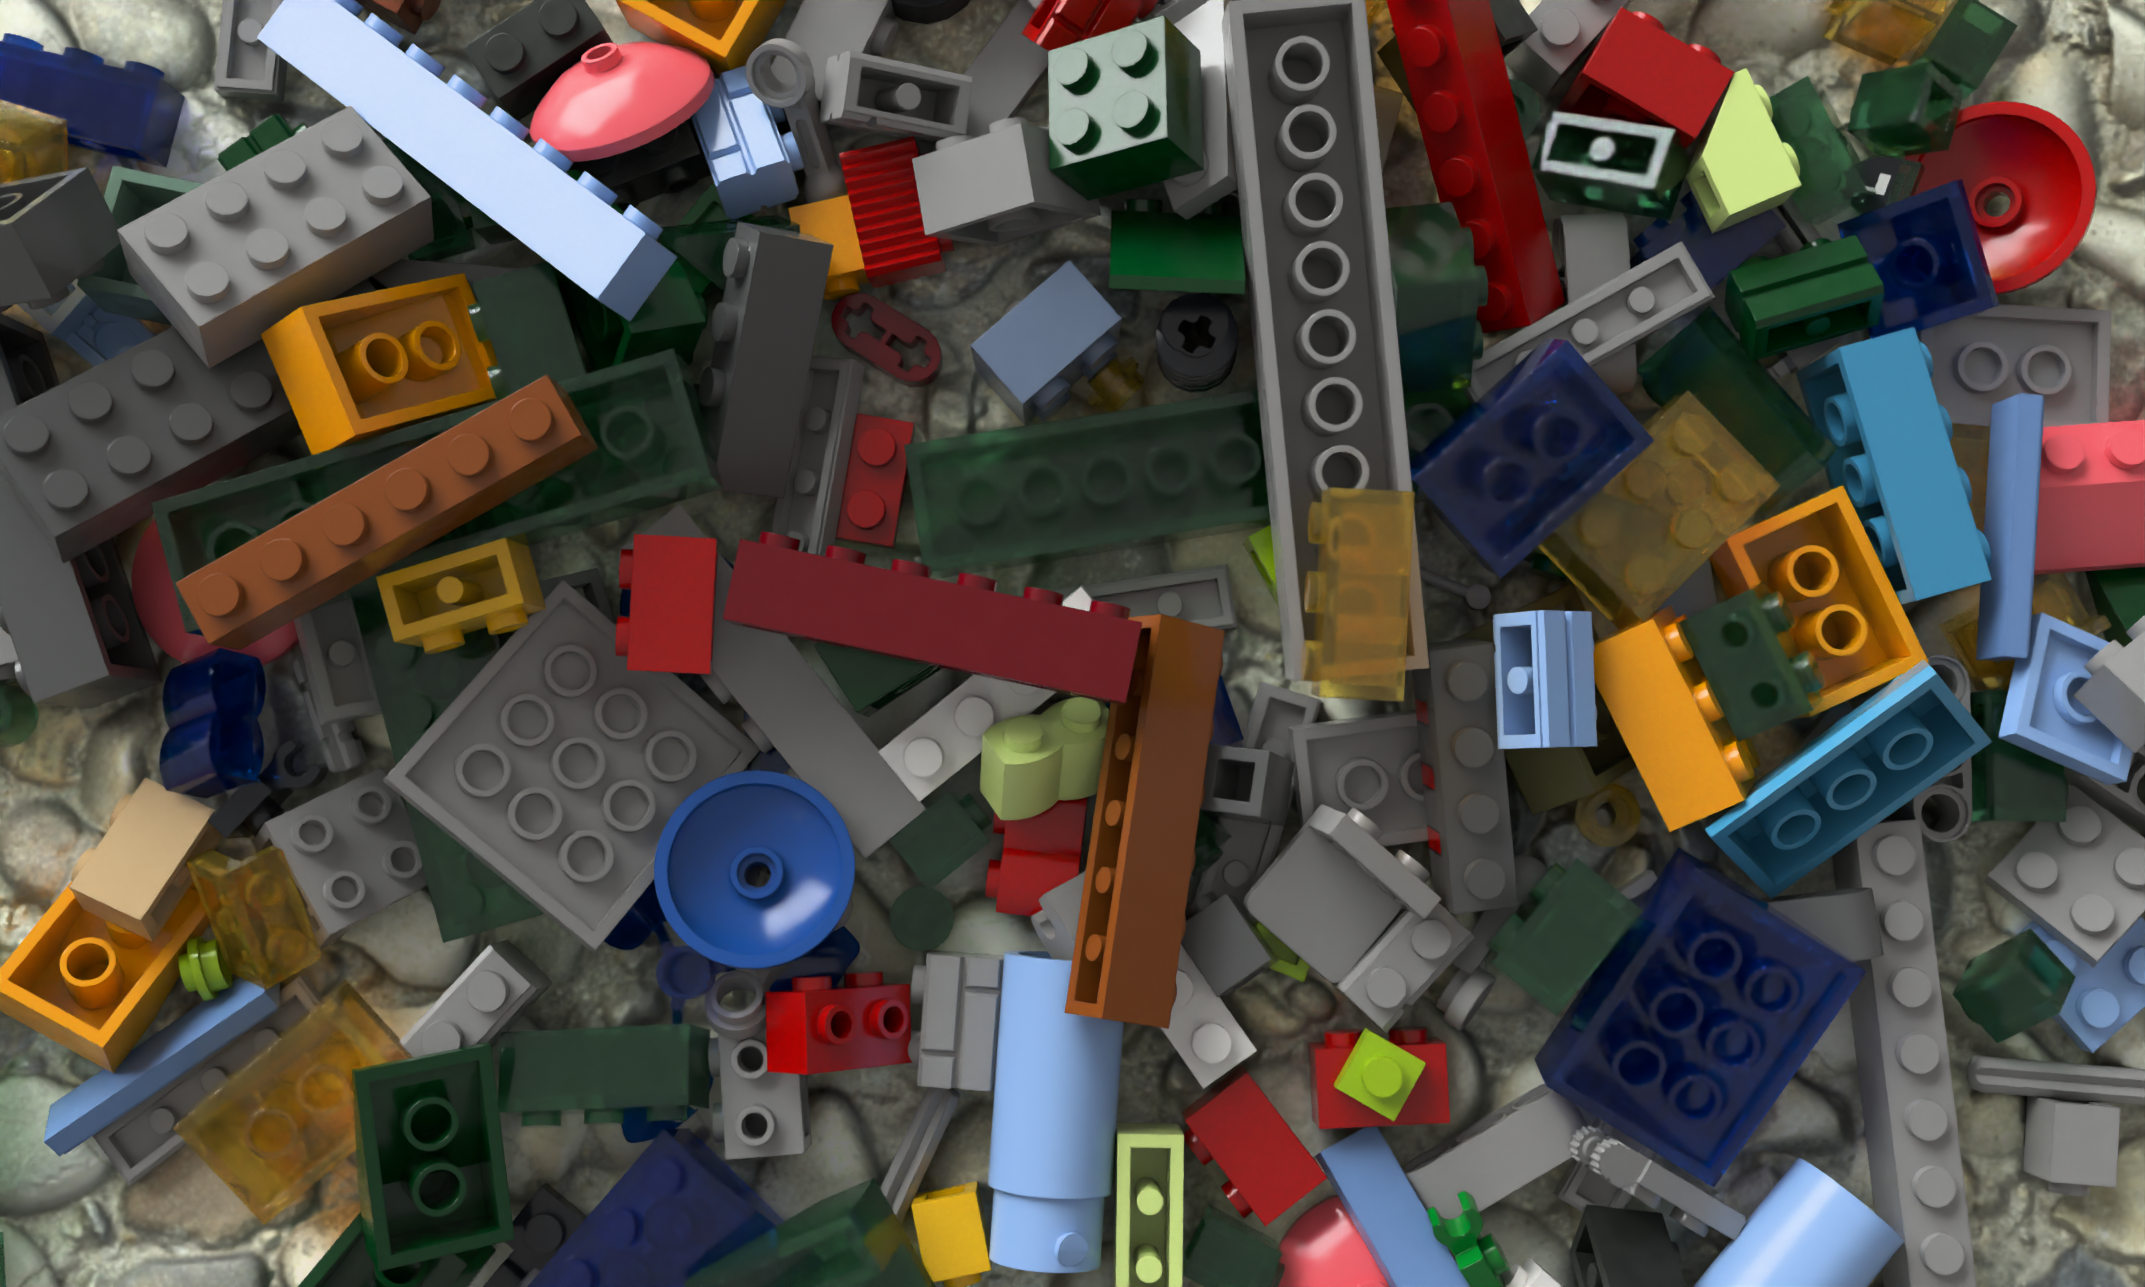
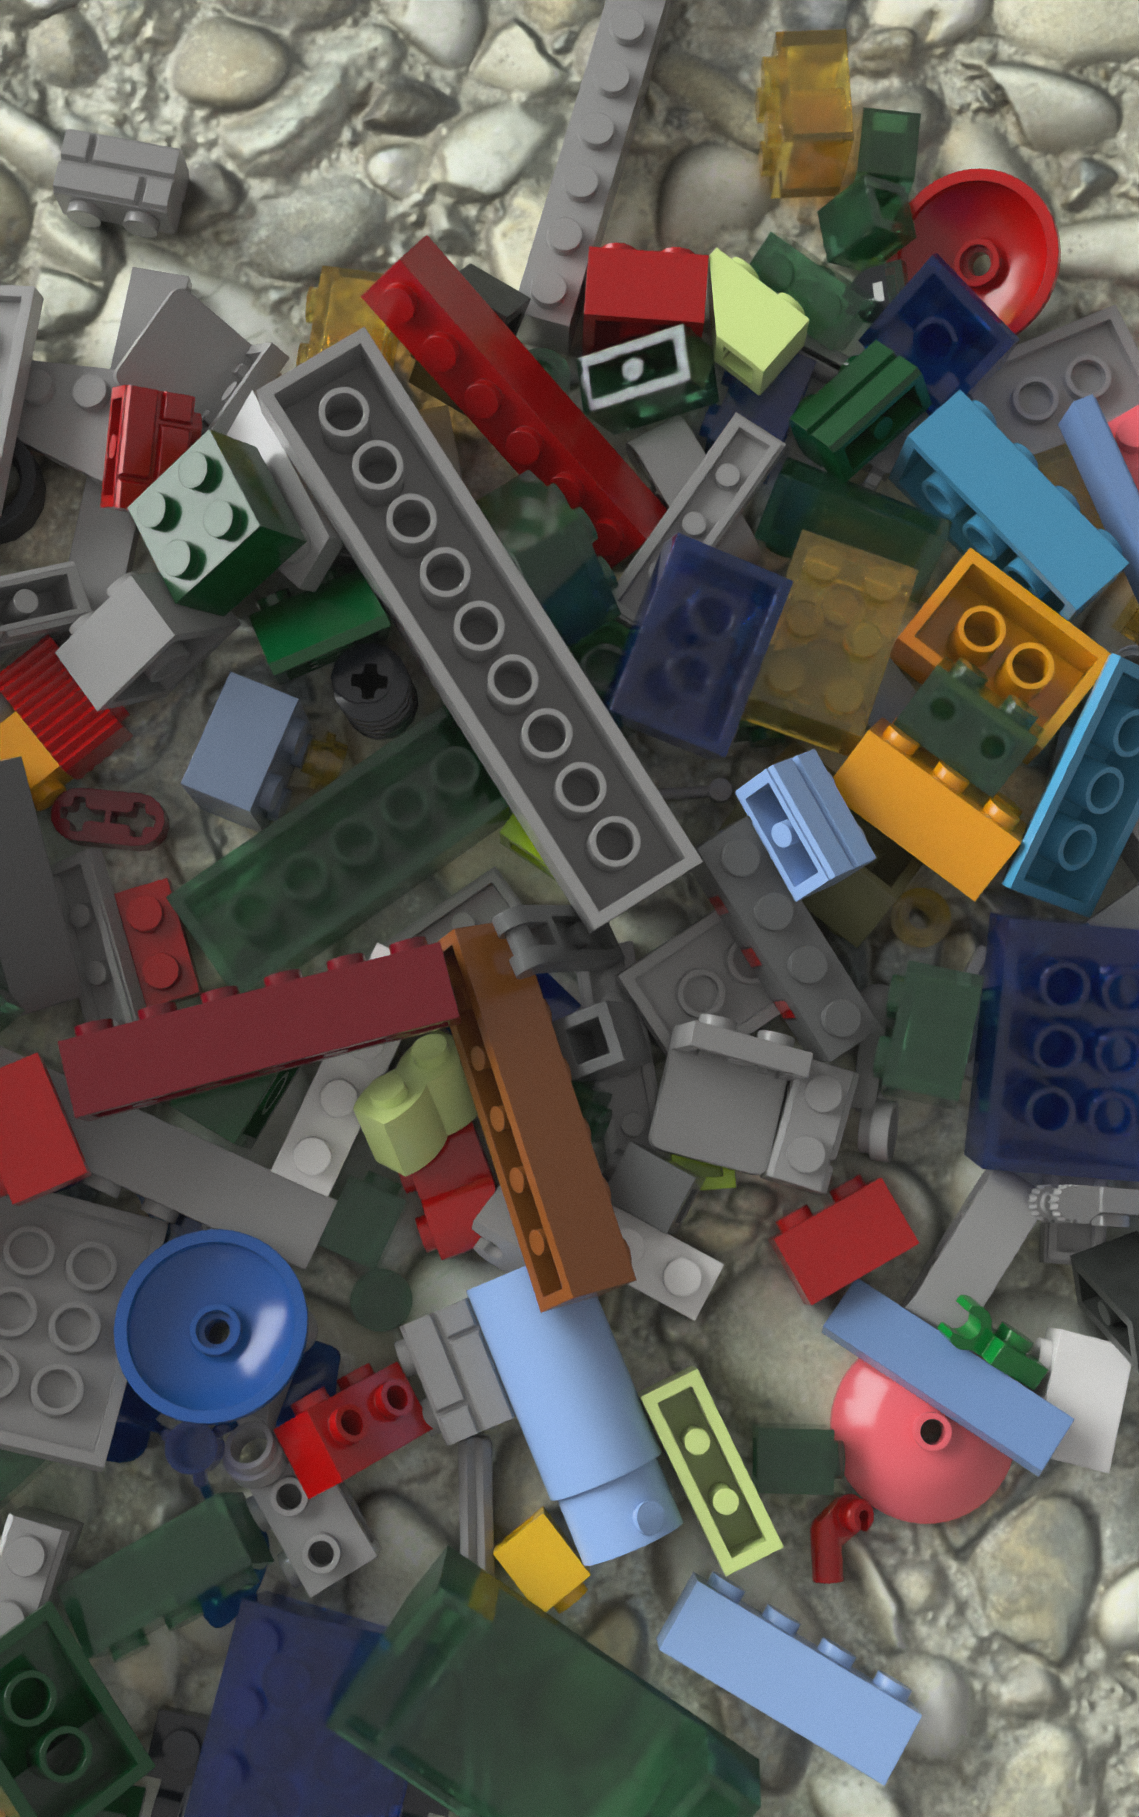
camera: 30 degrees left, 5 degrees down
red brick [1182,1065,1327,1227] -> none
clear yellow brick [1301,488,1415,701] -> none
lime plate [1333,1028,1426,1121] -> none
none -> dark grey plate [491,905,625,979]

